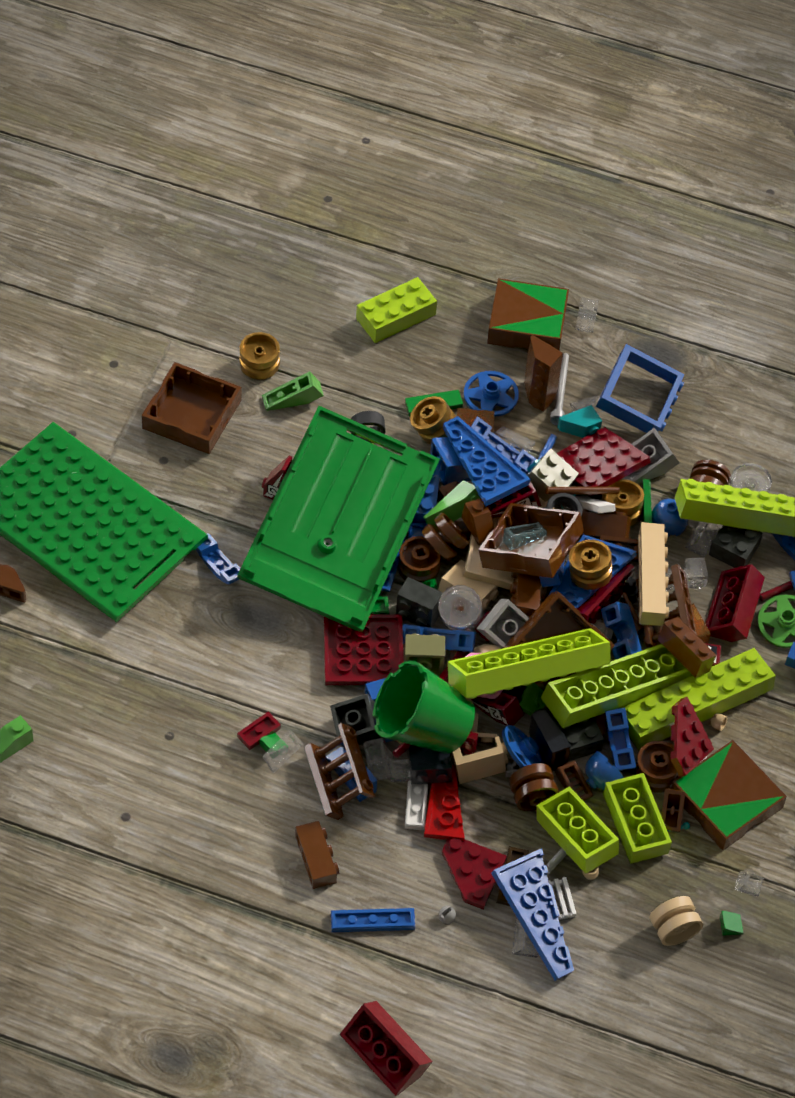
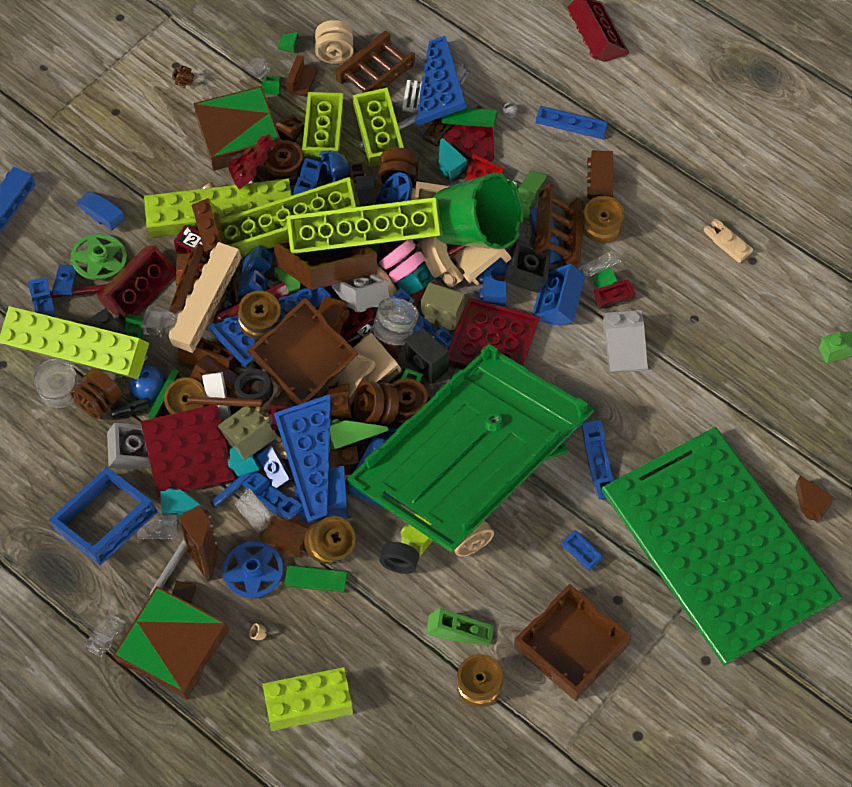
camera: 155 degrees left, 5 degrees up
dark red slope [261,456,292,500] -> none
clear light blue slope [503,522,547,550] -> none
none -> black axle [110,398,150,419]
none -> green slope [124,314,147,339]
none -> tan hinge [249,623,267,641]
none -> green slope [262,75,282,95]
none -> reddish brown panel [286,55,317,97]
none -> reddish brown fence [335,30,415,93]
none -> teal slope [439,138,467,182]
none -> green tile [442,108,498,128]
none -> bright green slope [518,170,548,219]
none -> blue slope [532,264,585,326]
none -> blue plate [561,530,604,571]
none -> pearl gold wheel [583,196,625,243]
none -> light grey slope [603,310,648,373]
none -> tan hinge [704,219,753,263]

